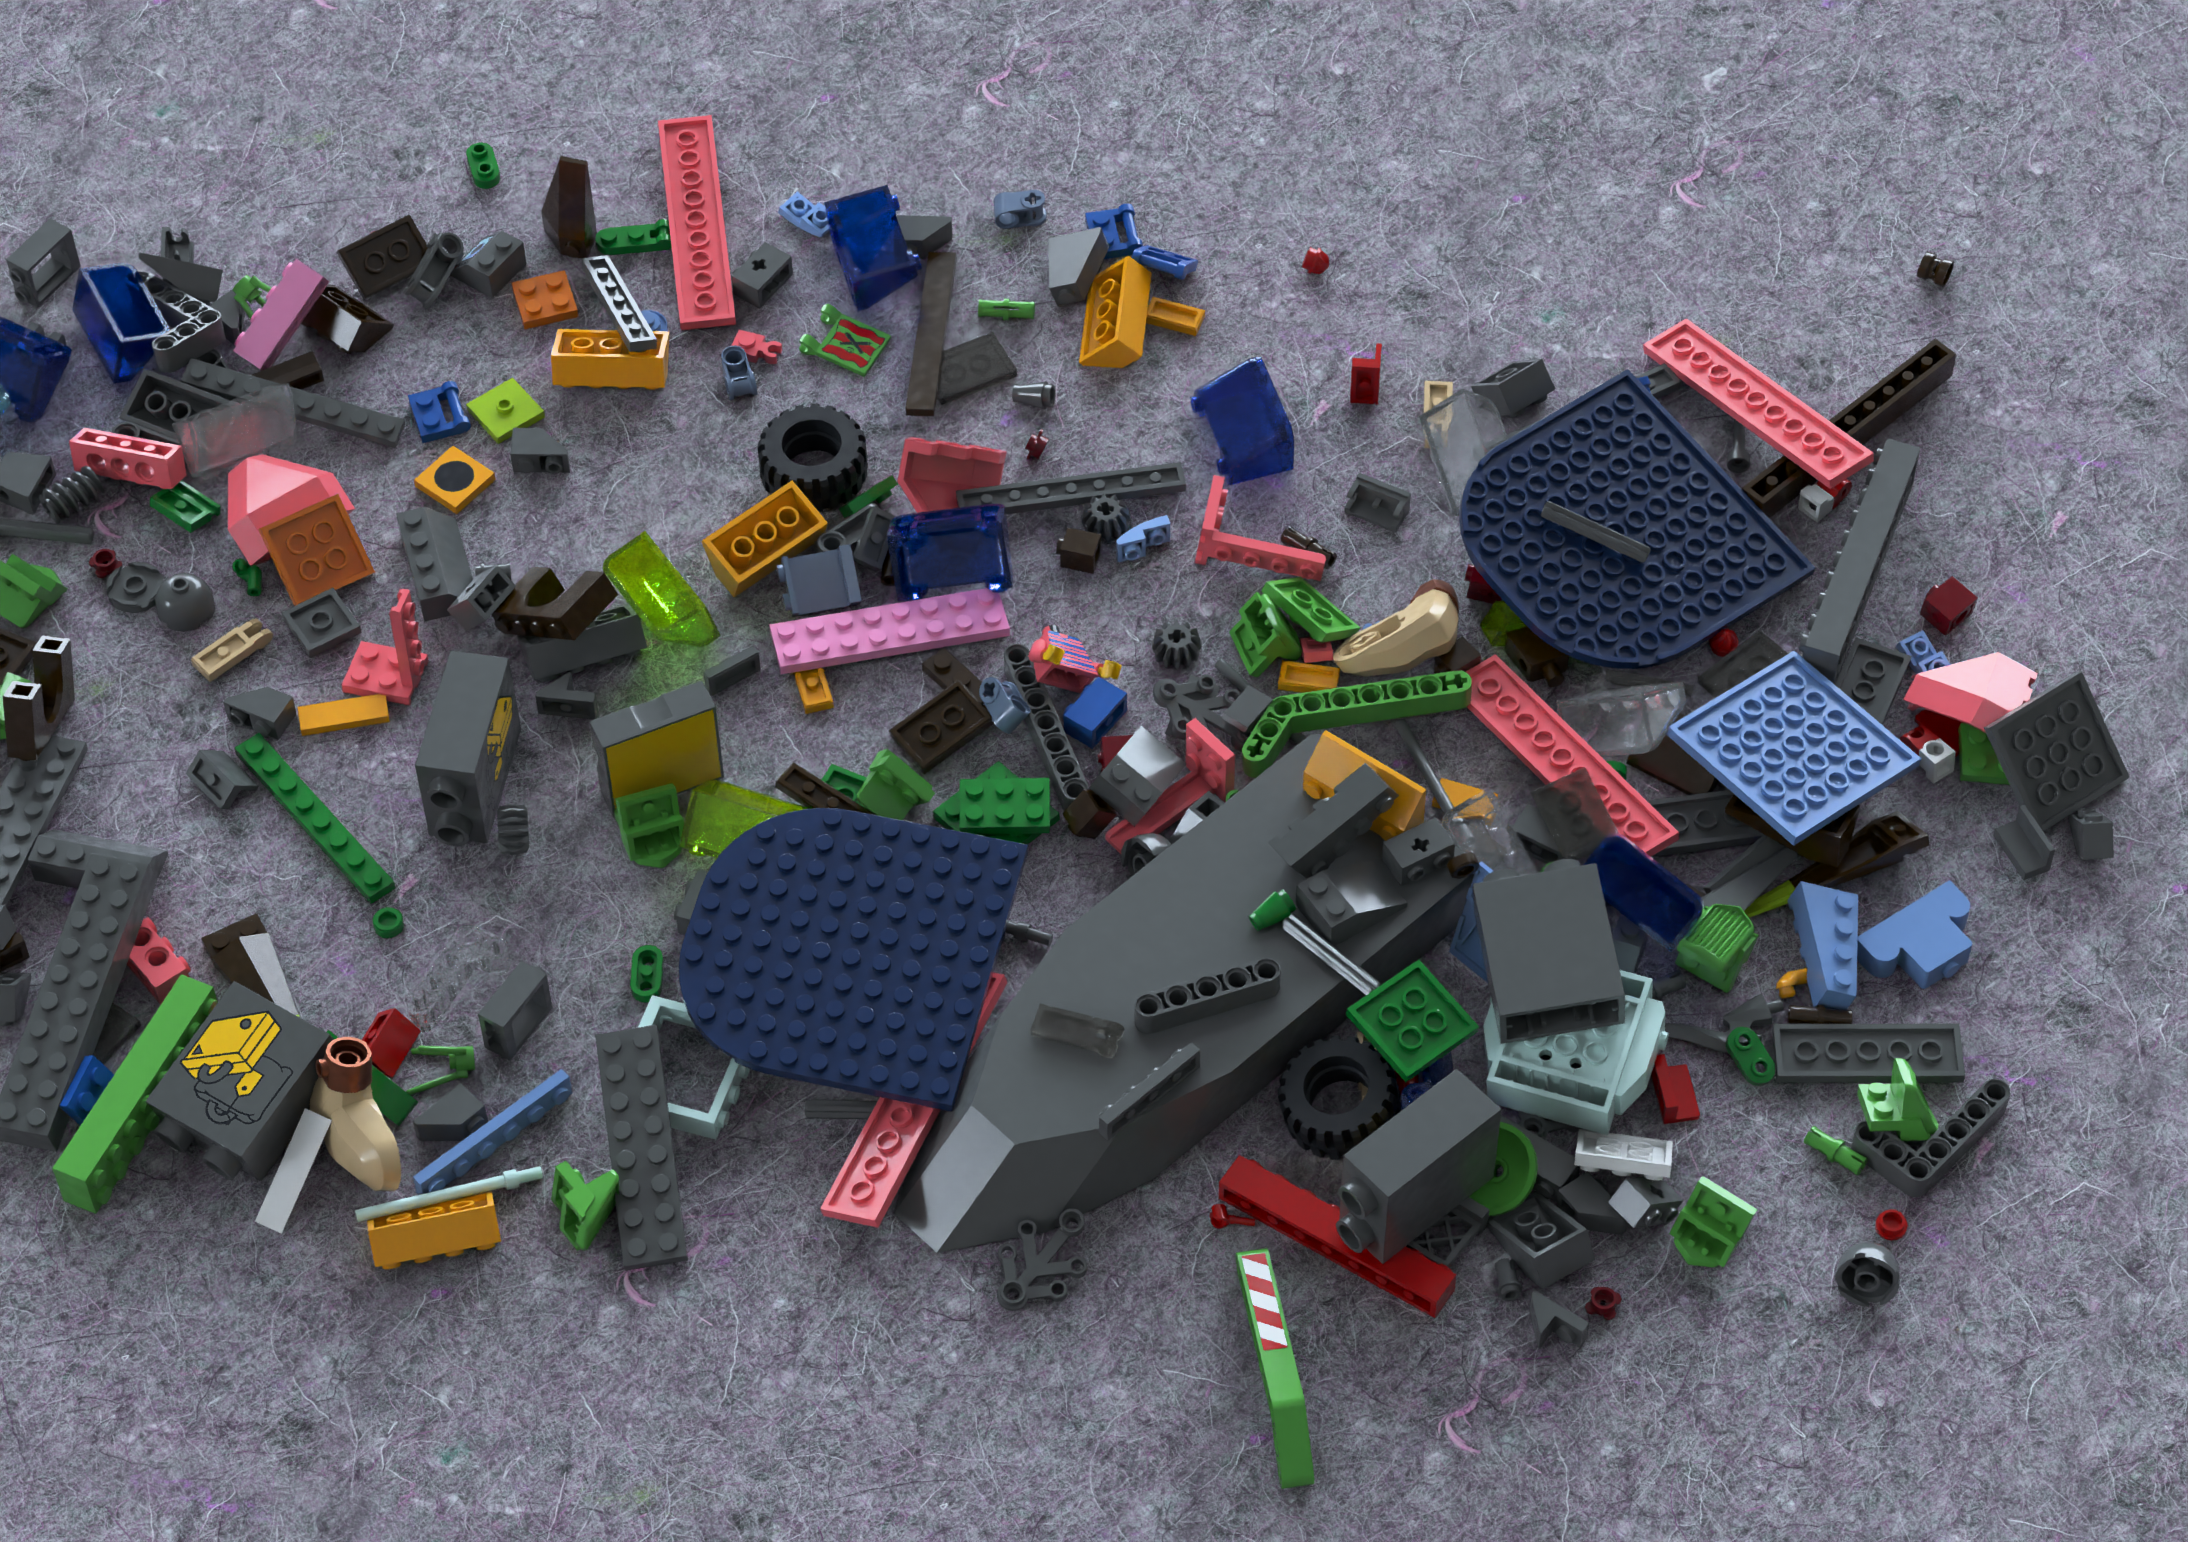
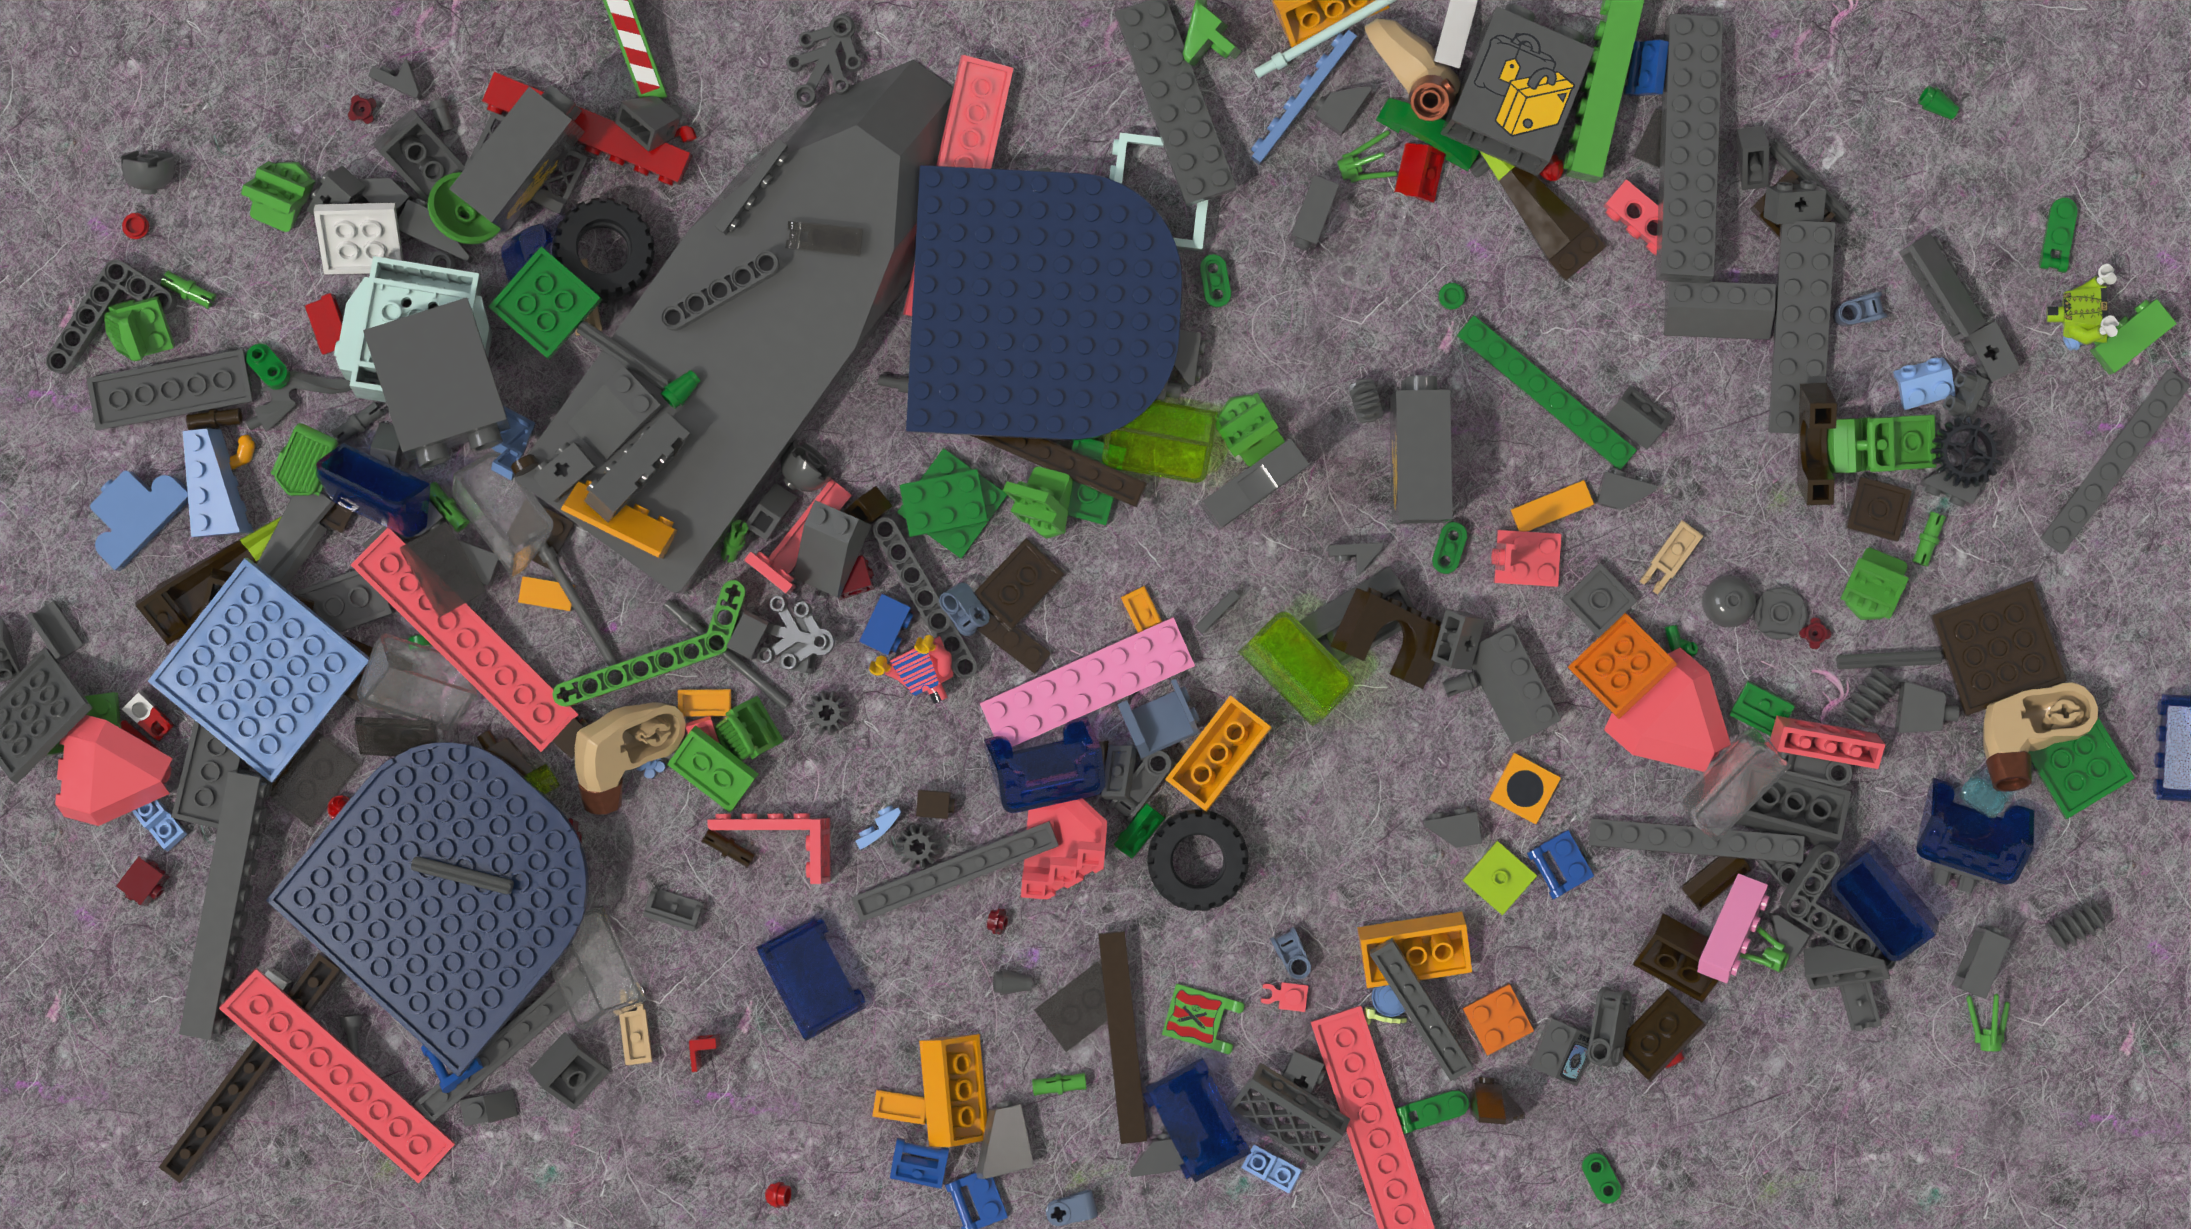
camera: 170 degrees right, 35 degrees up
none -> dark grey slope [460,1089,518,1126]
none -> dark grey torso [615,96,682,151]
none -> dark grey fence [1227,1062,1350,1166]
none -> yellowish green piece [1364,1007,1407,1025]
none -> bright green plant [1966,994,2010,1051]

